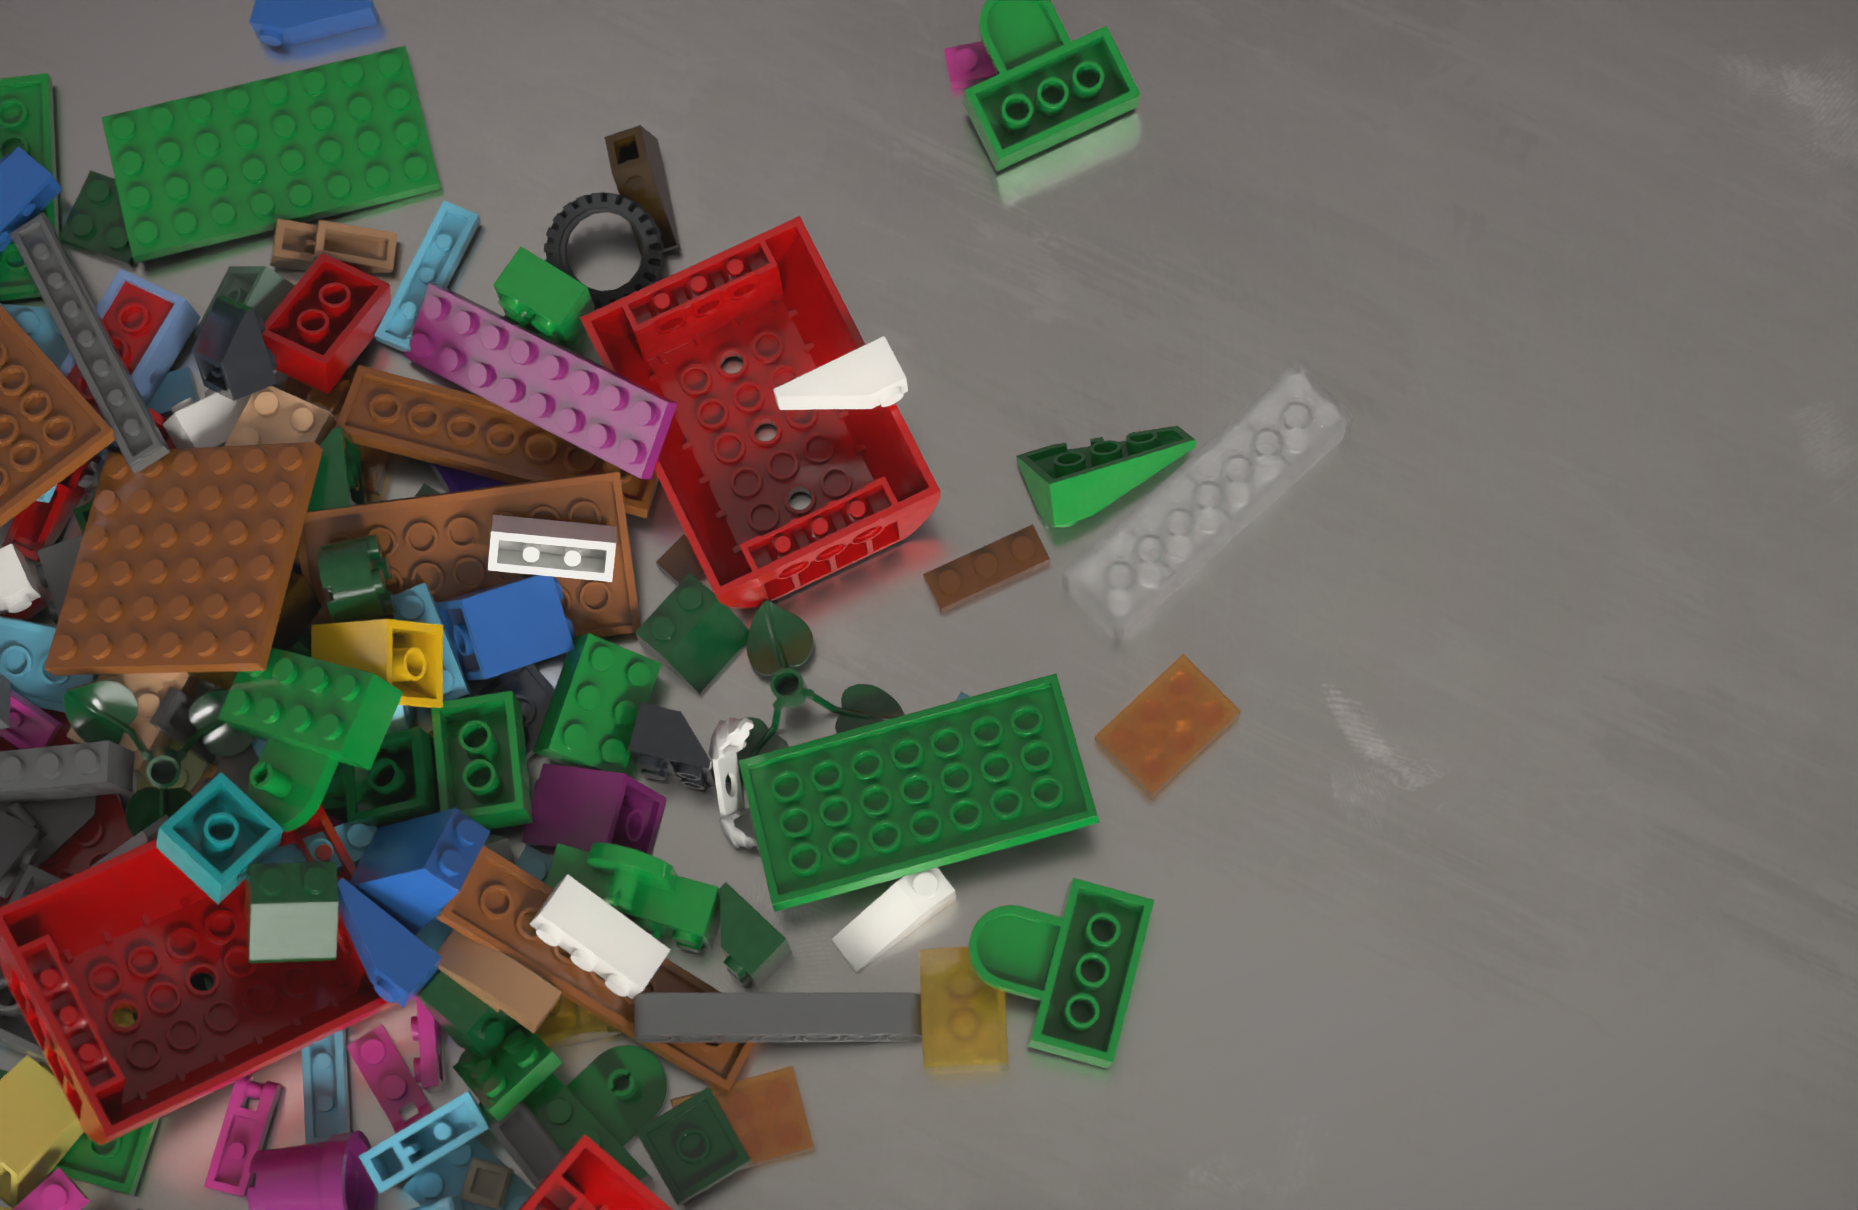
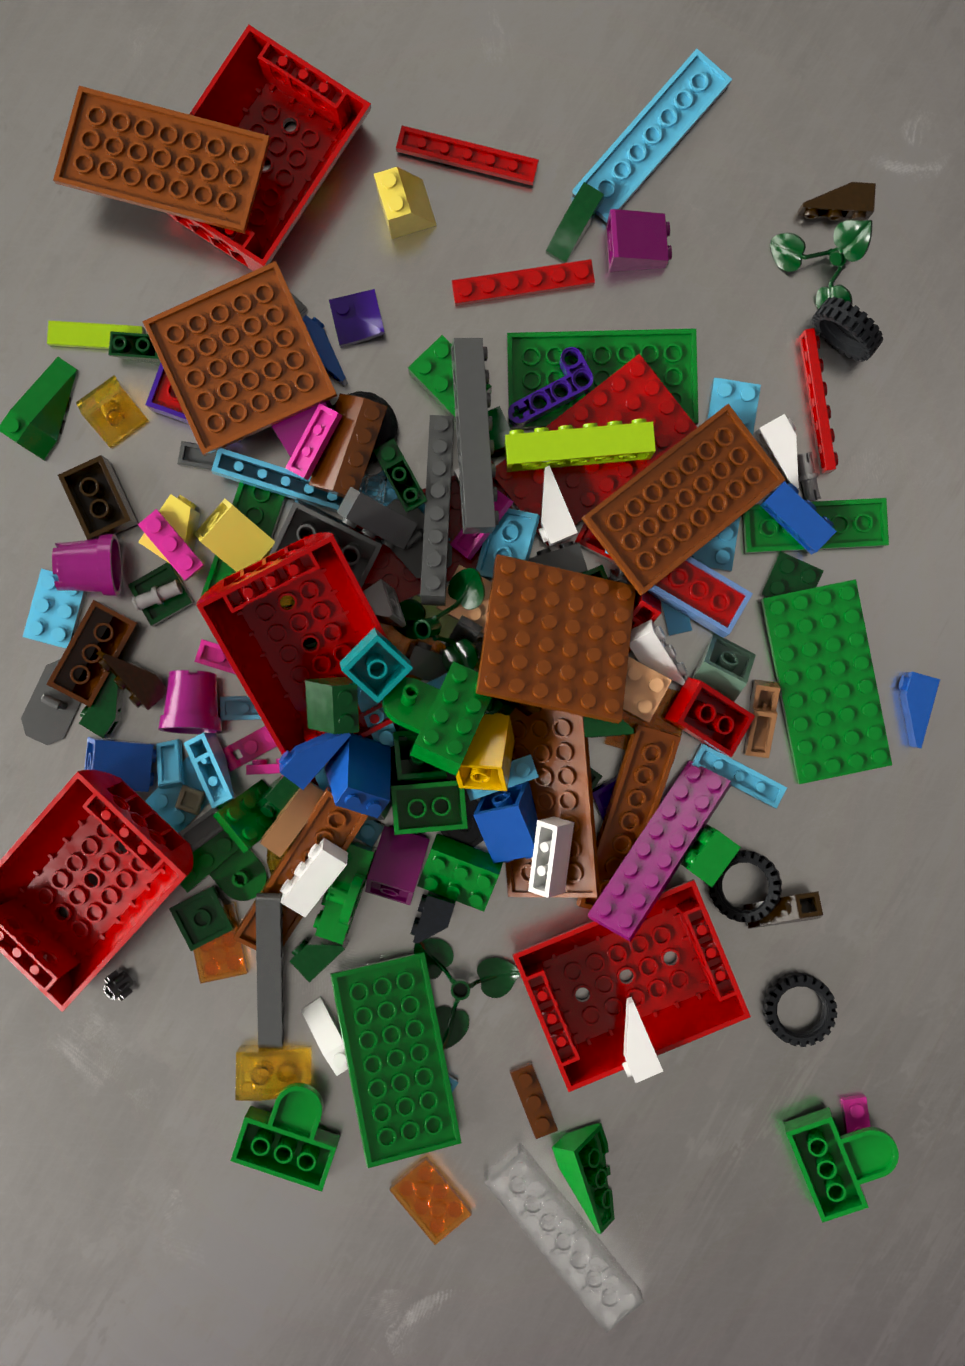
camera: 90 degrees right, 15 degrees up
dark grey tile [10,212,170,474] -> none
black slope [192,295,277,401] -> none
dark green brick [318,534,396,623] -> none
dark green slope [635,573,749,696] -> none
reddish brown tile [656,534,704,585] -> none
white piece [709,717,758,849] -> none
none -> black tyre [763,973,837,1047]

